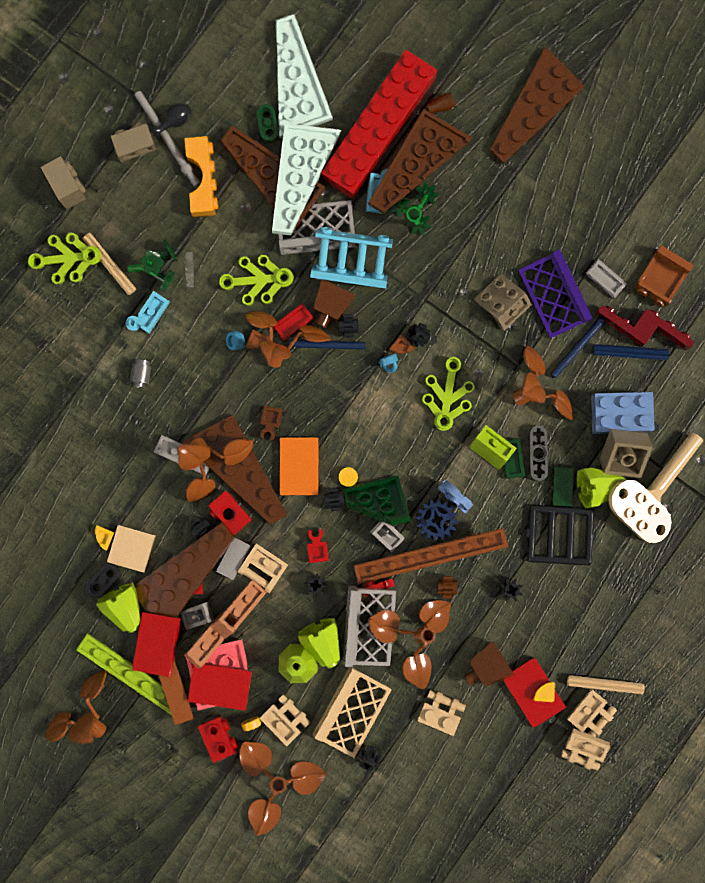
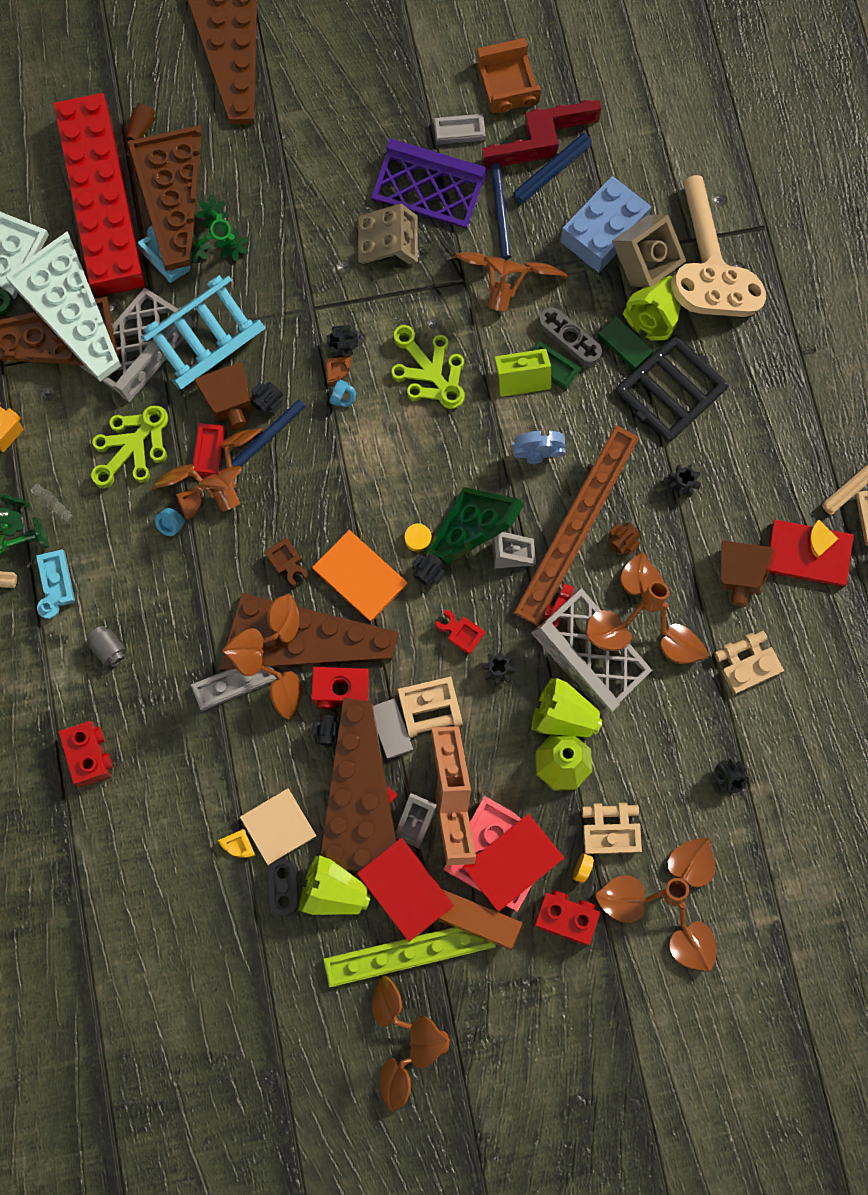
camera: 55 degrees left, 10 degrees down
tan fence [313,667,392,758] -> none
dark blue gear [416,499,458,541] -> none
none -> red brick [59,721,113,788]

